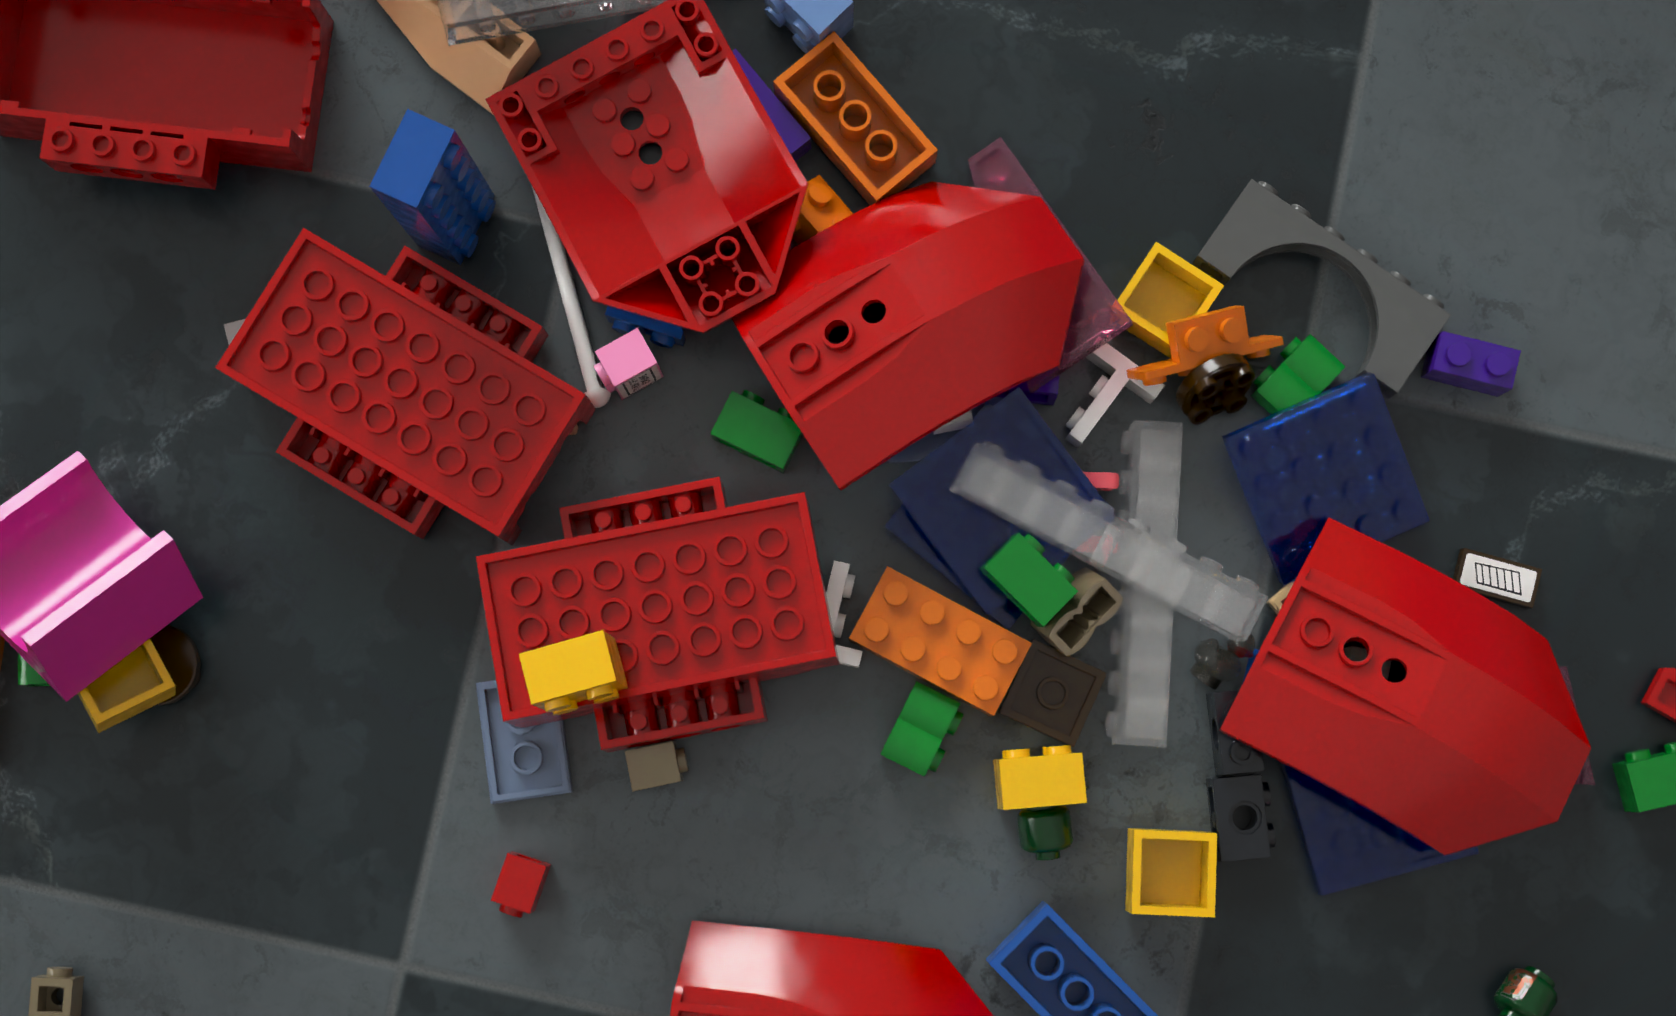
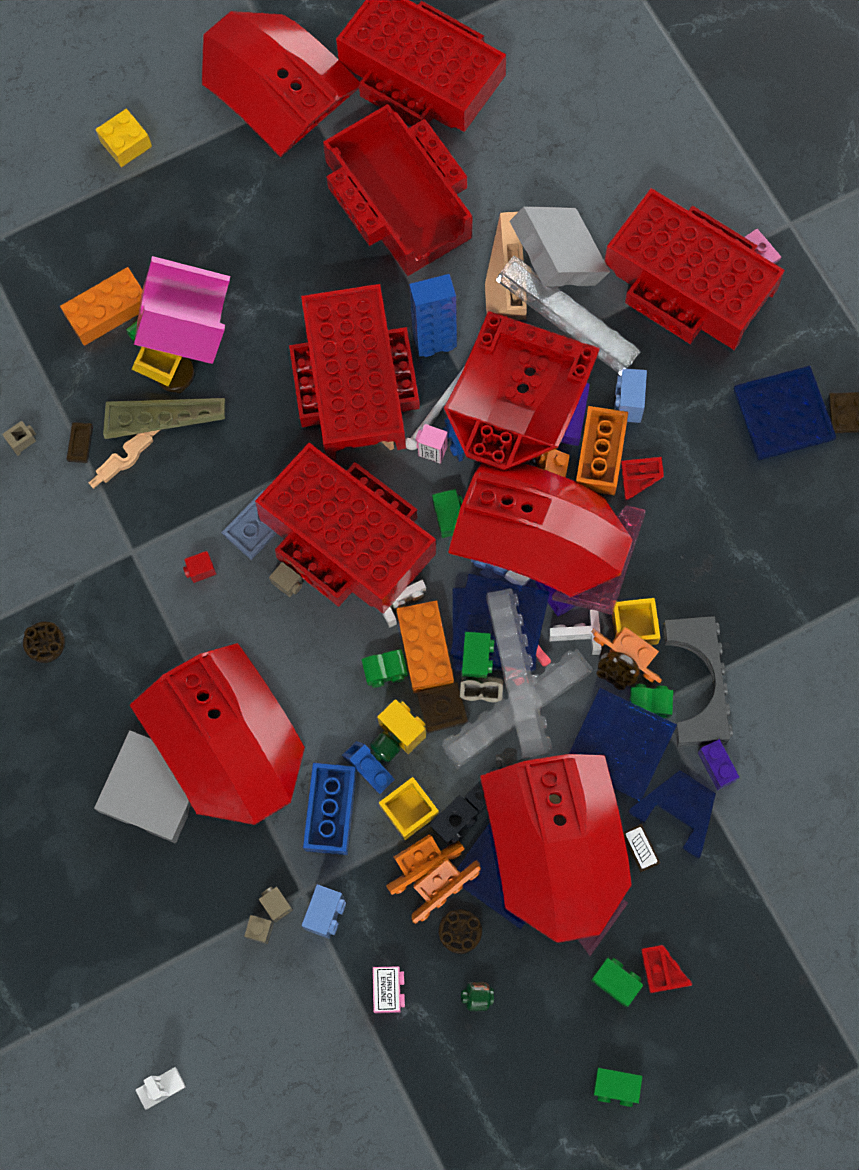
camera: 55 degrees right, 10 degrees down
yellow piece [519,630,628,715] -> none
none -> dark brown tile [66,422,93,463]
none -> light nougat piece [88,430,160,489]
none -> olive wing [103,398,226,439]
none -> blue bracket [341,741,395,794]
none -> orange bracket [386,834,465,895]
none -> orange bracket [412,857,481,924]
none -> dark brown tile [439,909,482,954]
none -> red wing [621,457,664,500]
none -> clear blue wing [628,770,716,859]

